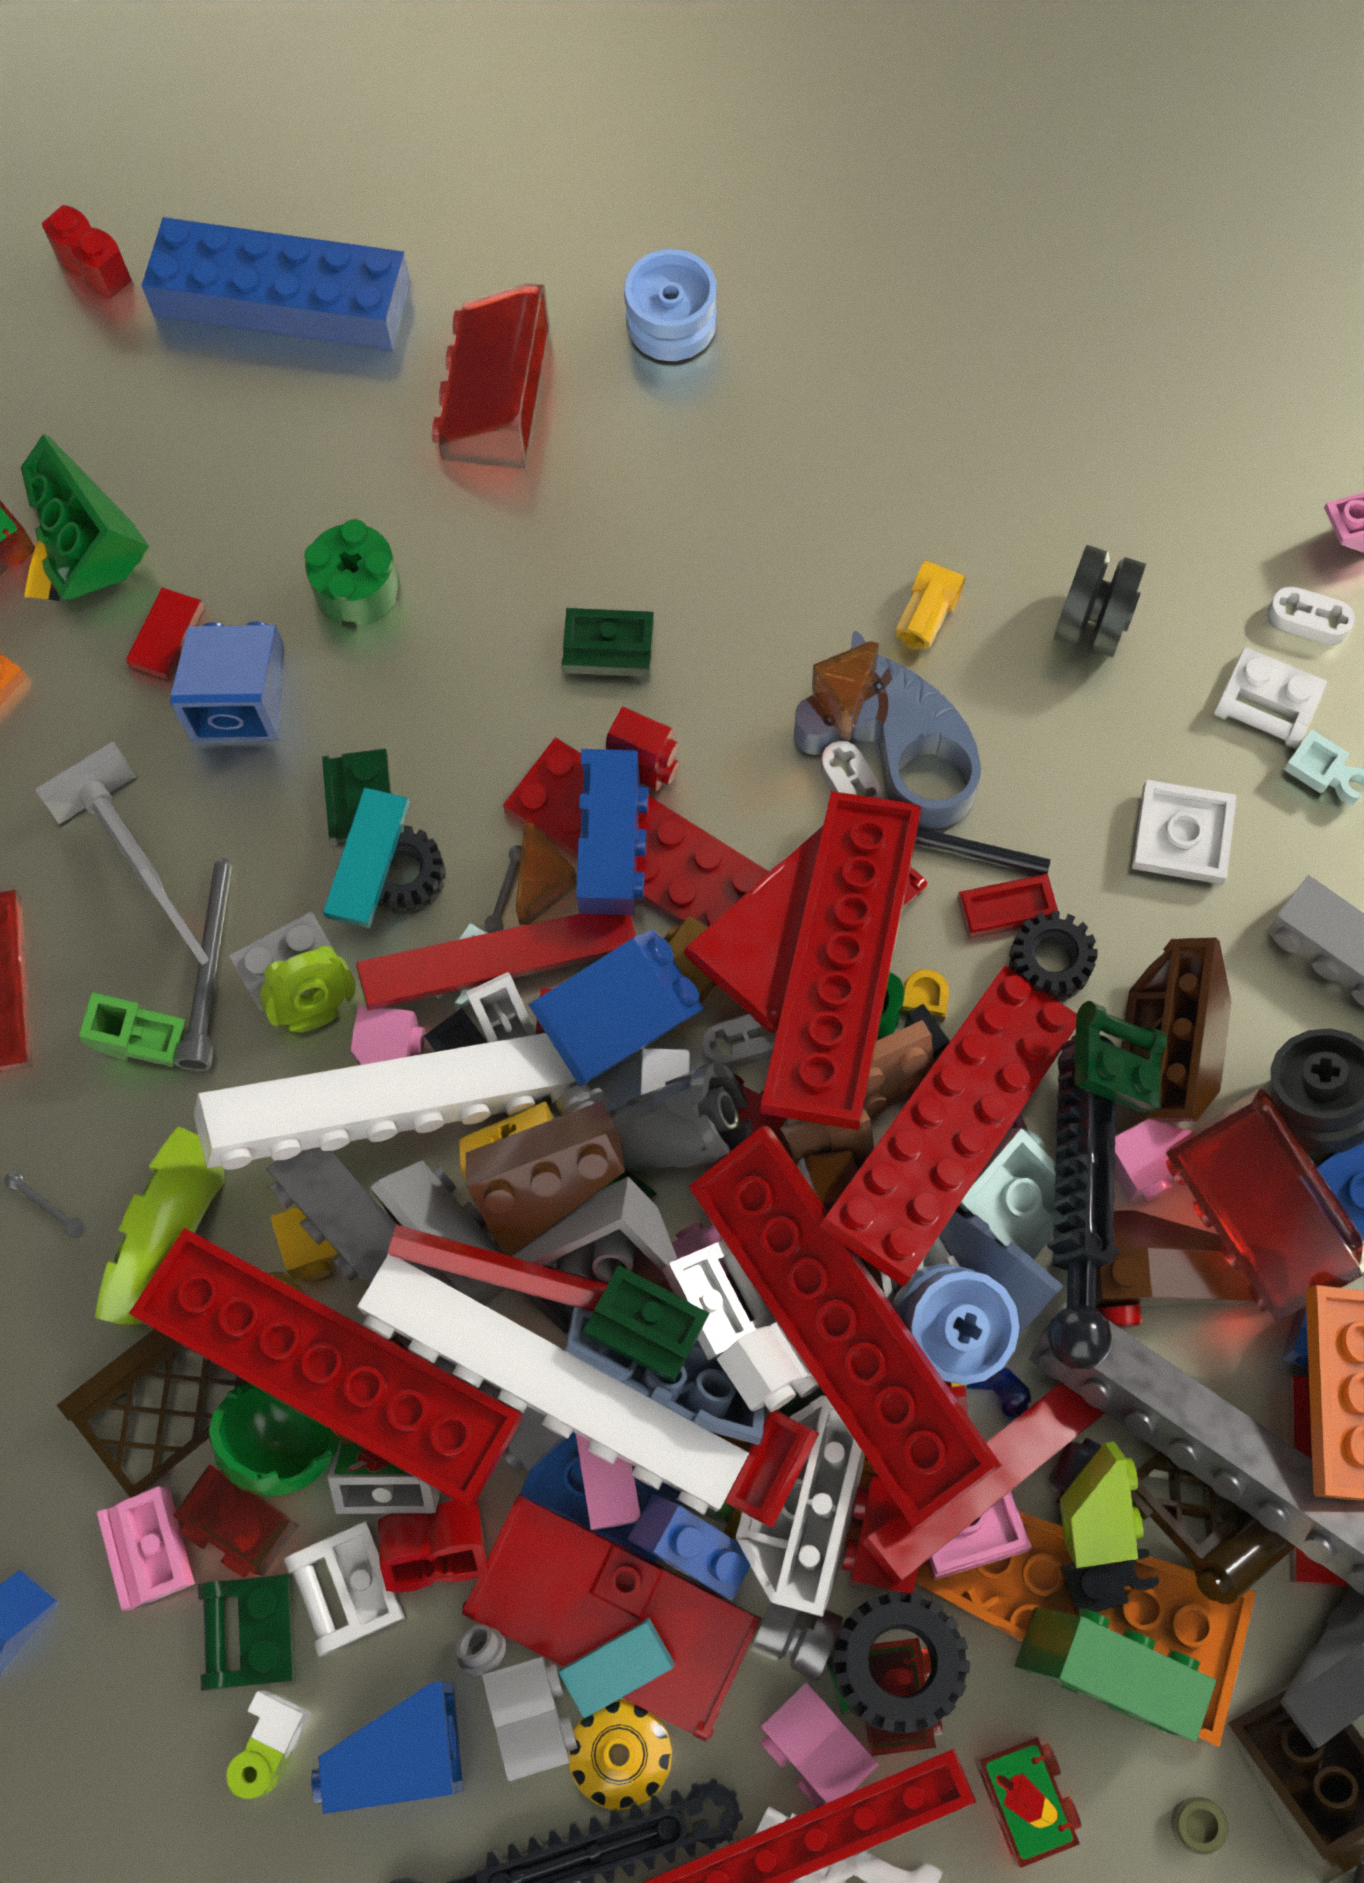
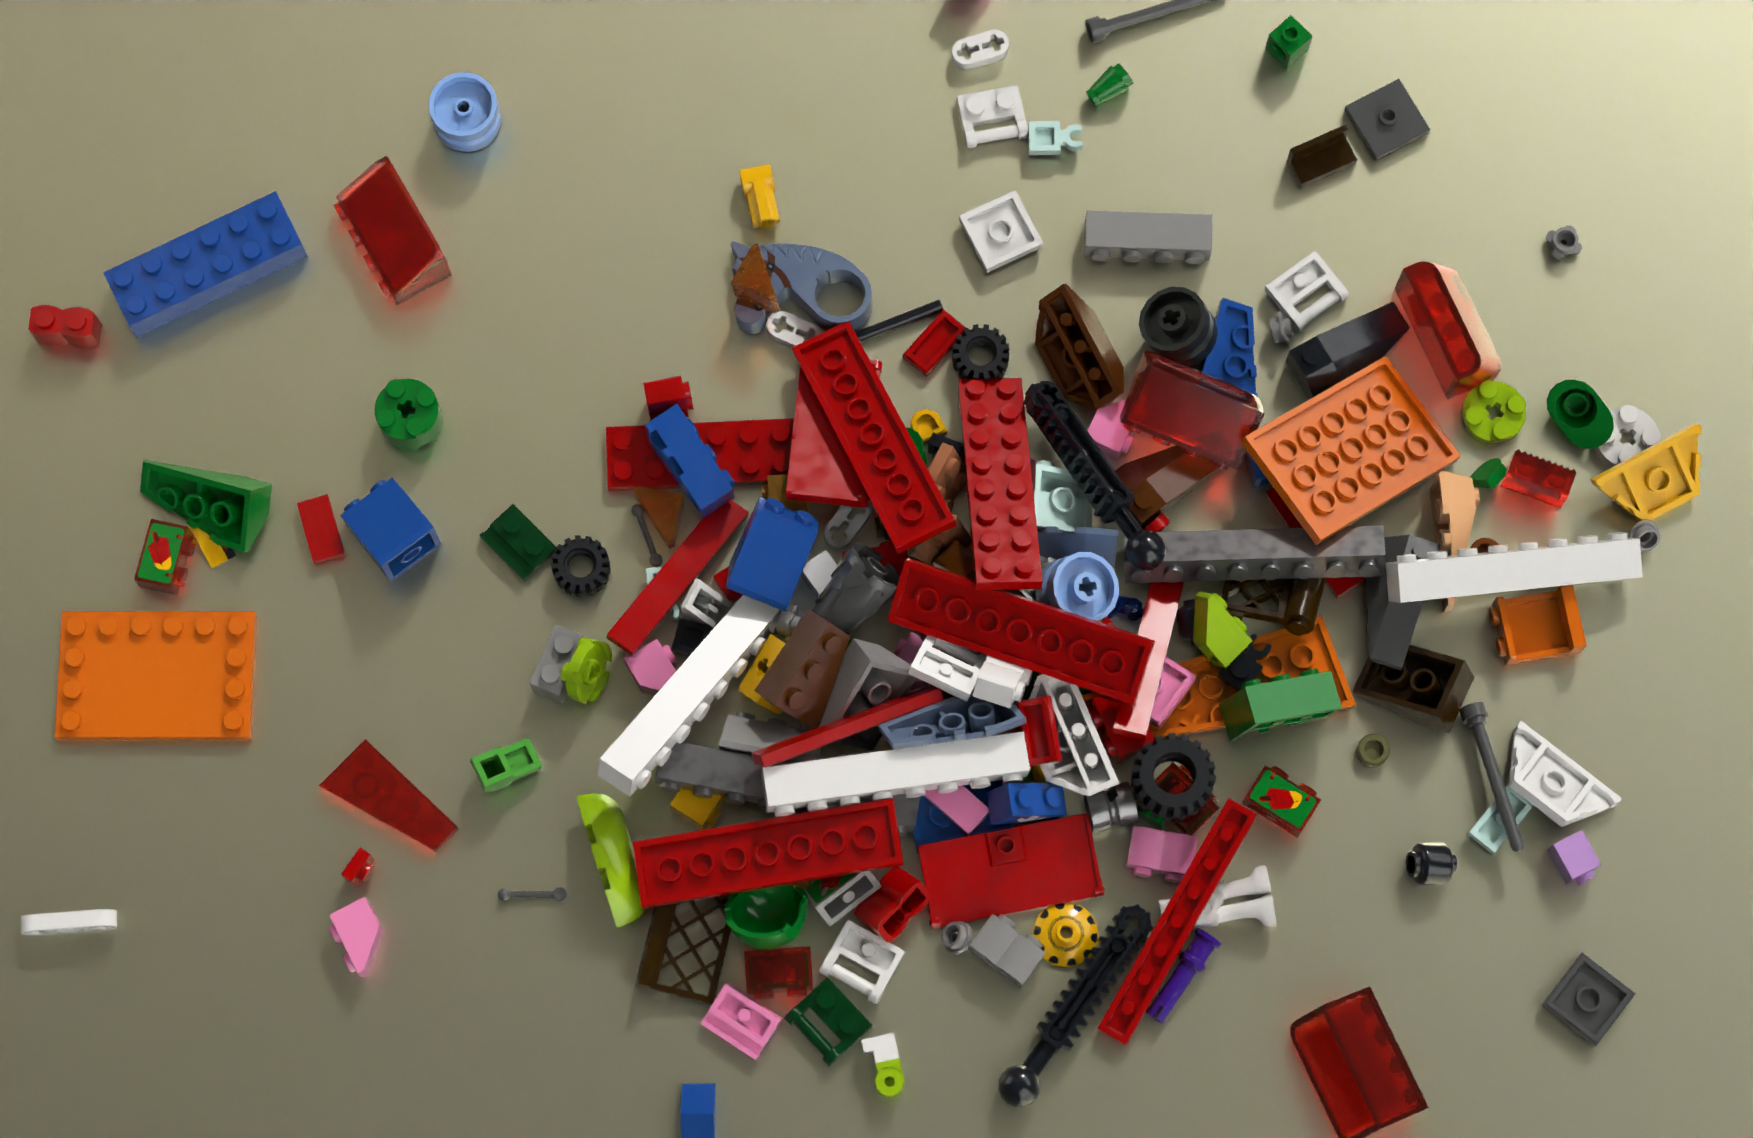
camera: 40 degrees left, 5 degrees up
light grey piece [35,741,210,965] -> none
dark grey piece [174,858,232,1071] -> none
blue slope [311,1681,464,1814] -> none
teal tile [323,788,410,928] -> none
teal tile [558,1618,675,1719] -> none
dark green plate [561,608,654,677] -> none
dark green plate [583,1265,710,1383] -> none
pearl dark grey wheel [1054,544,1146,658] -> none
dark green plate [1075,1001,1167,1114] -> none

